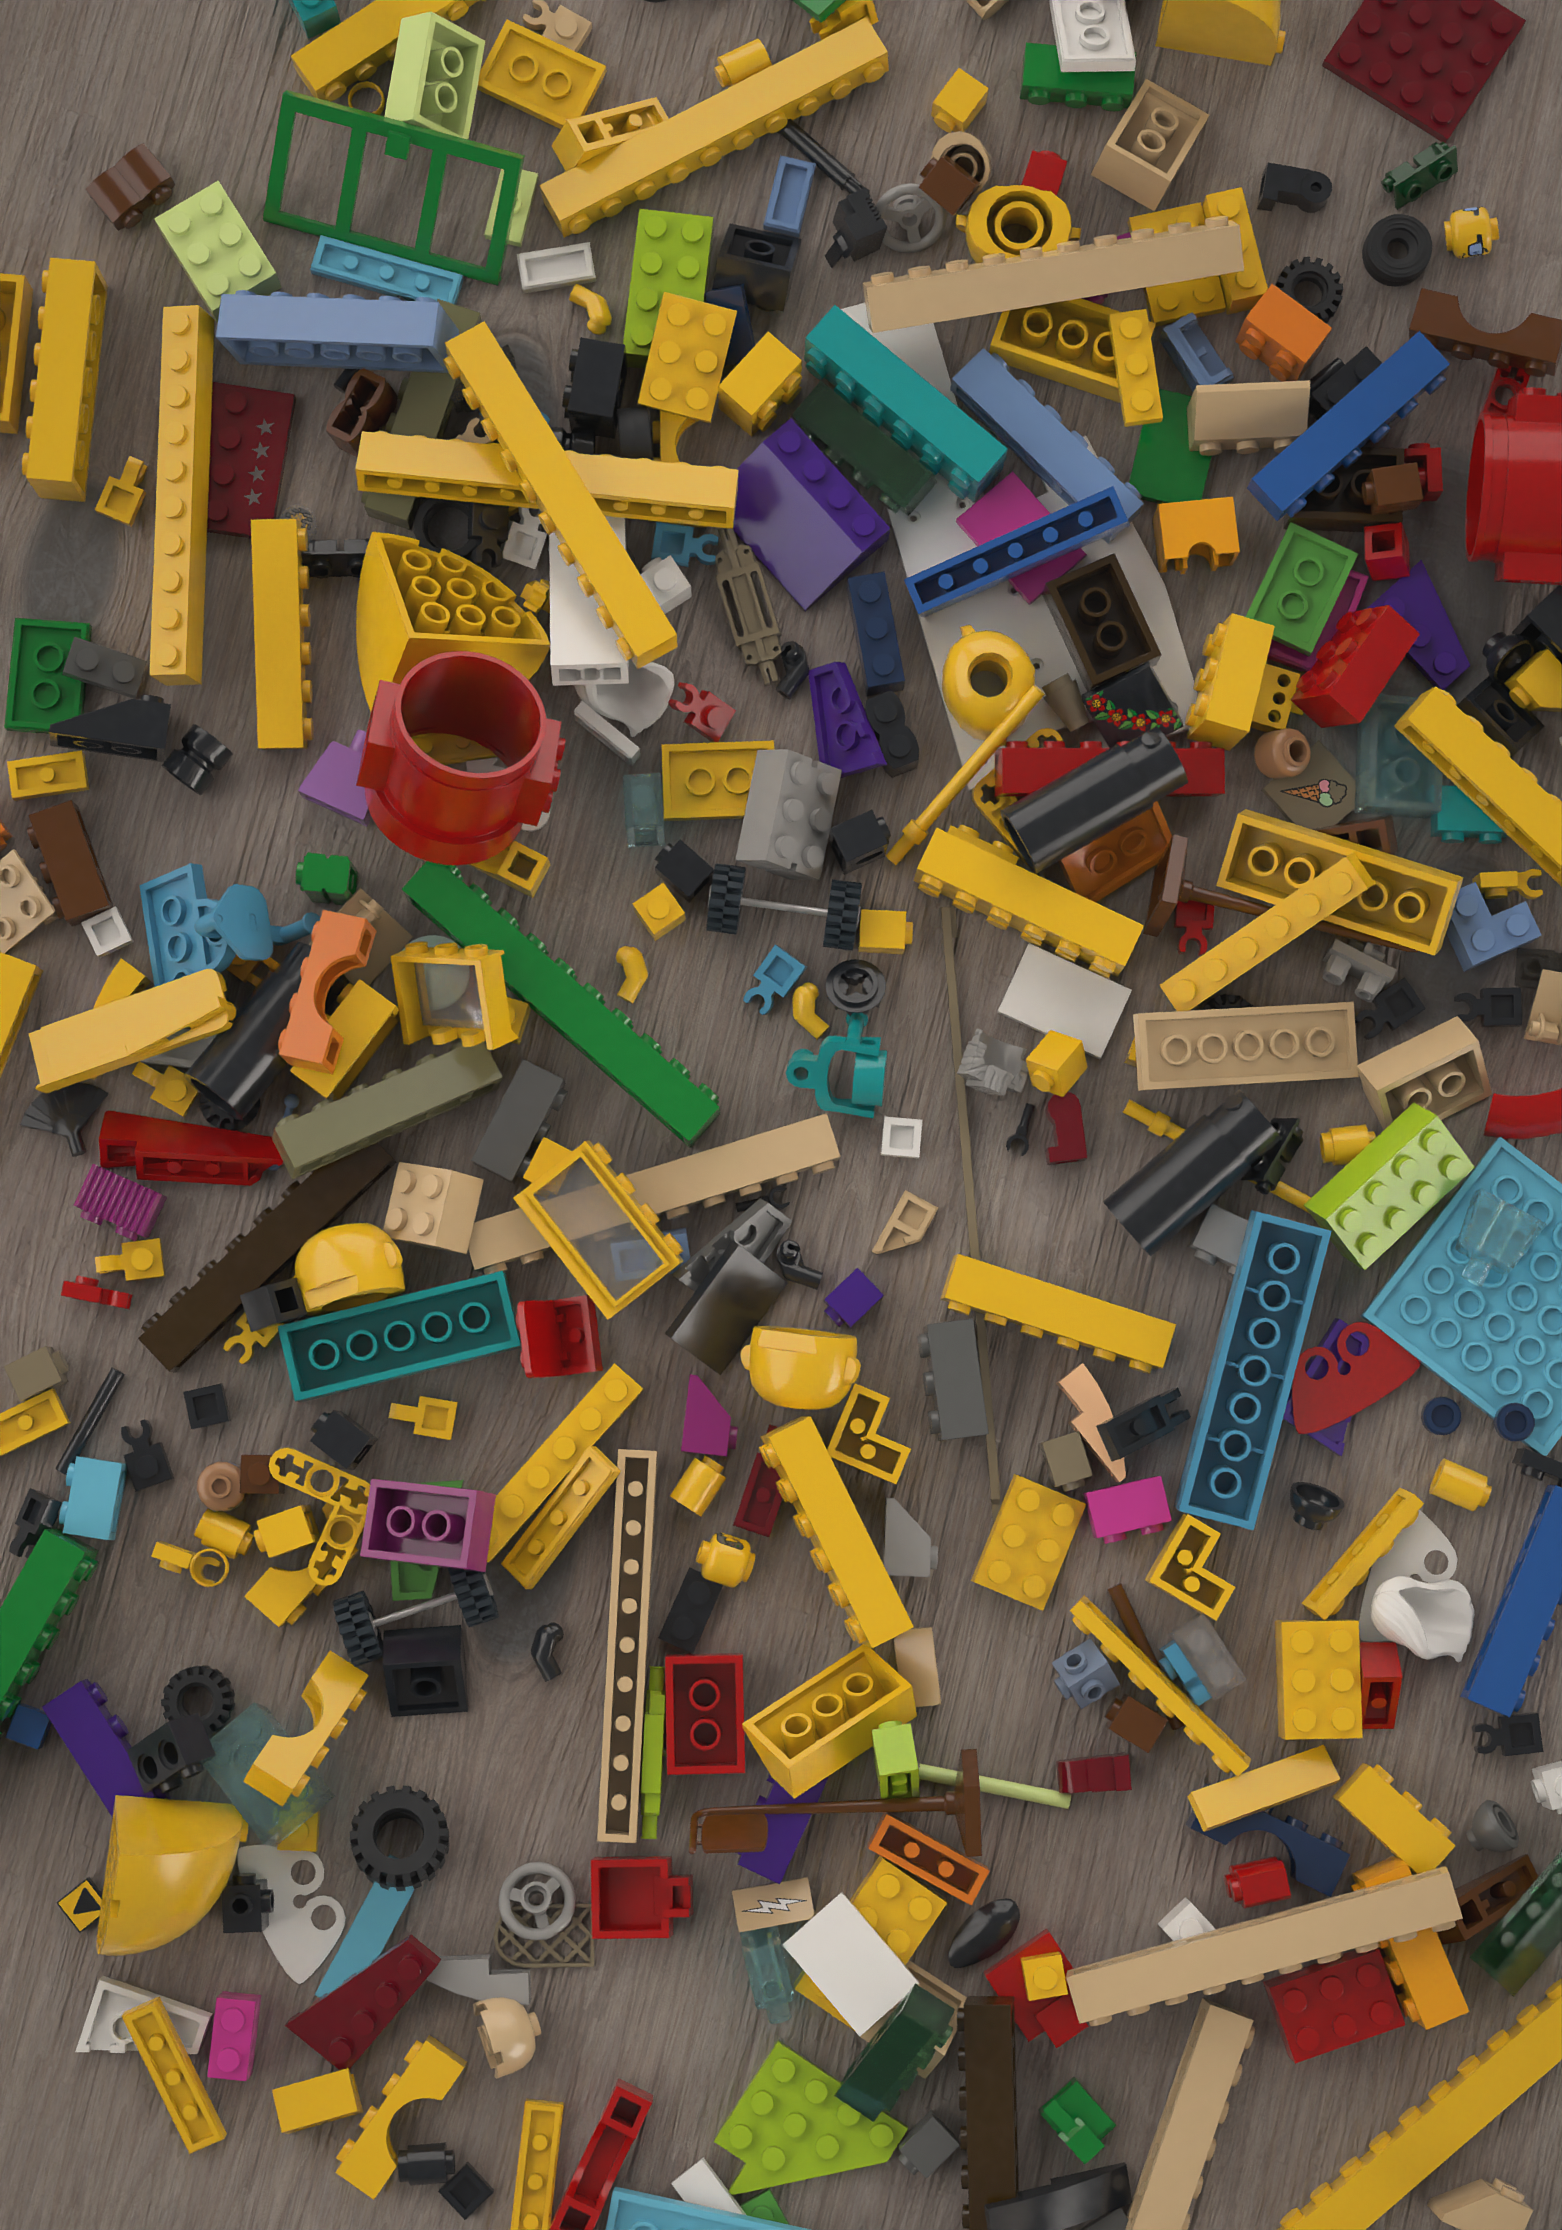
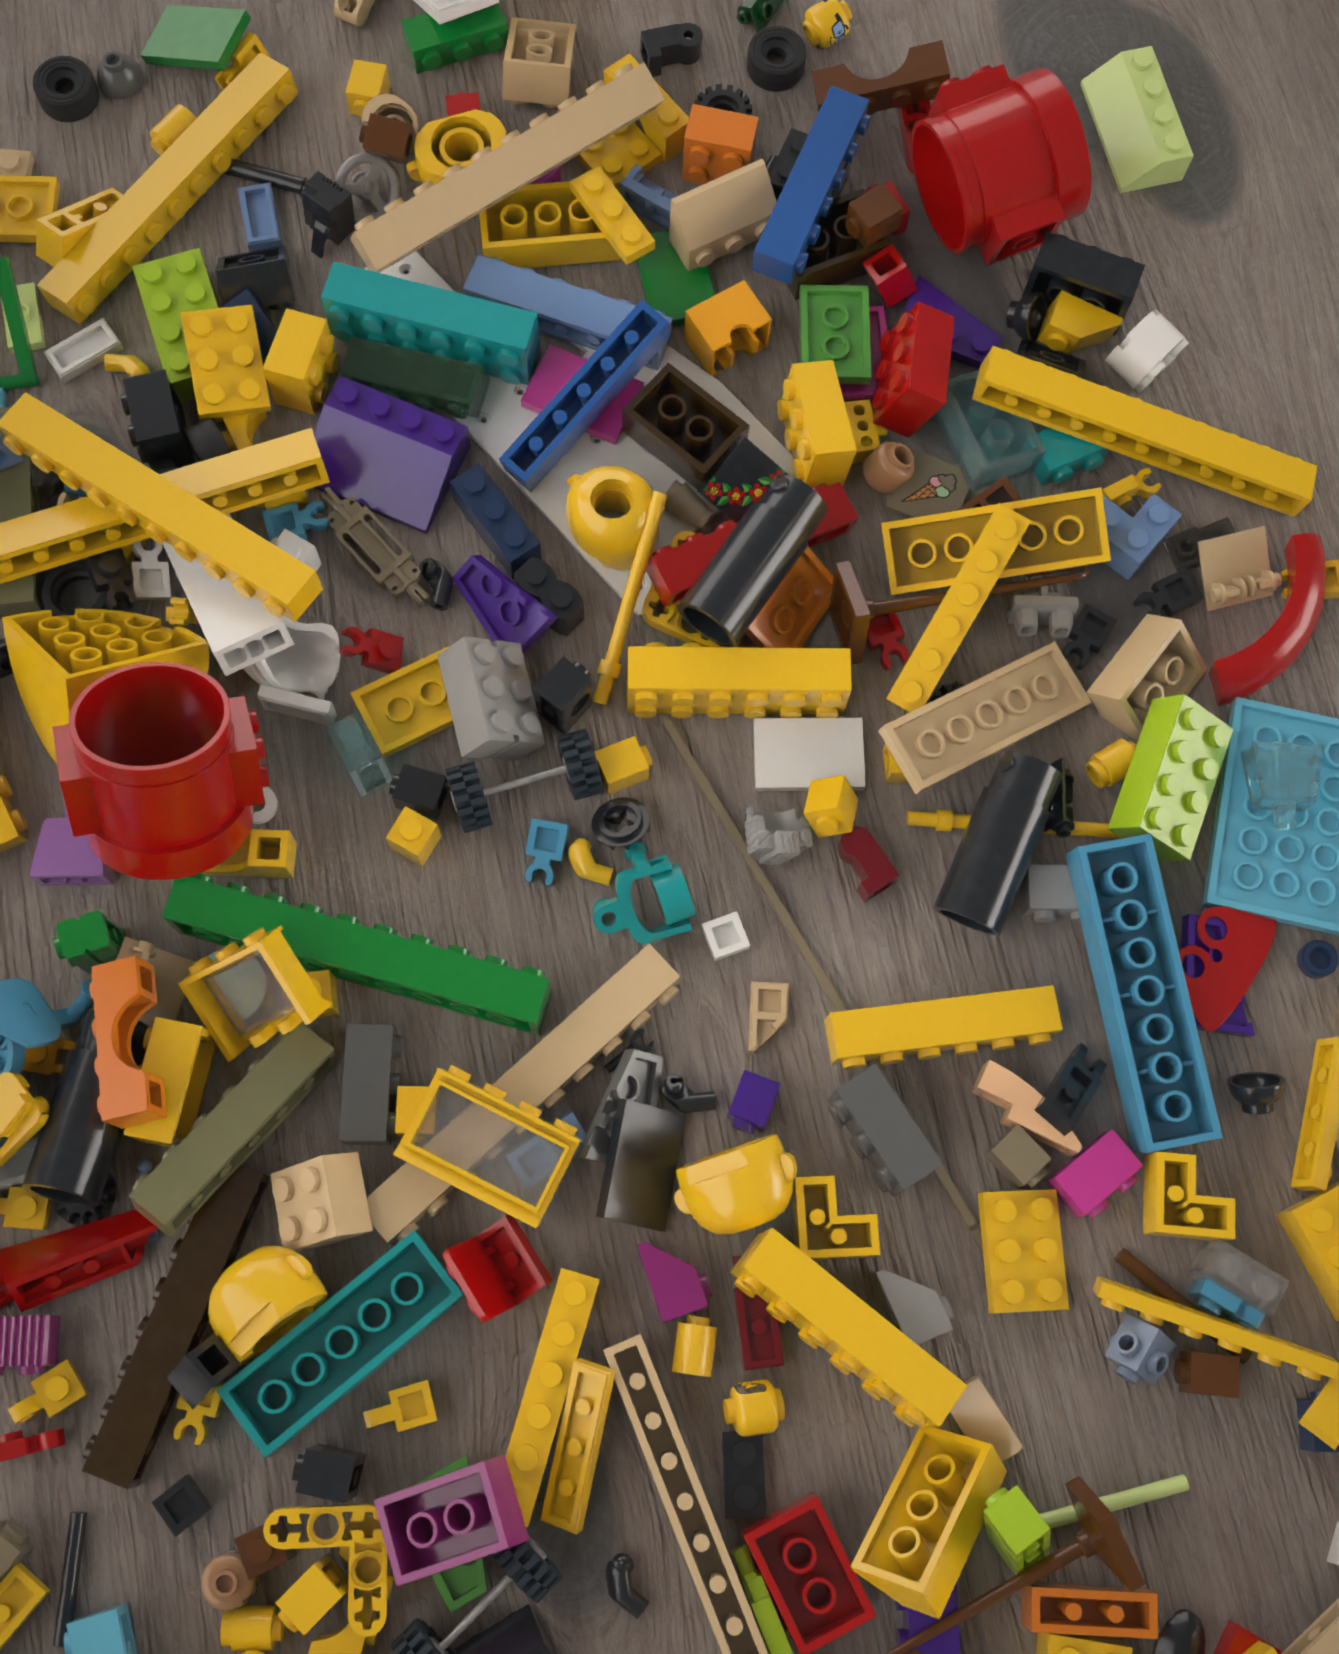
camera: 25 degrees left, 10 degrees down
black plate [121,1419,174,1492] -> none
yellow arm [616,946,648,1004] -> none
black hand [1006,1103,1035,1156] -> none
dark red leg [1056,1752,1132,1793] -> none

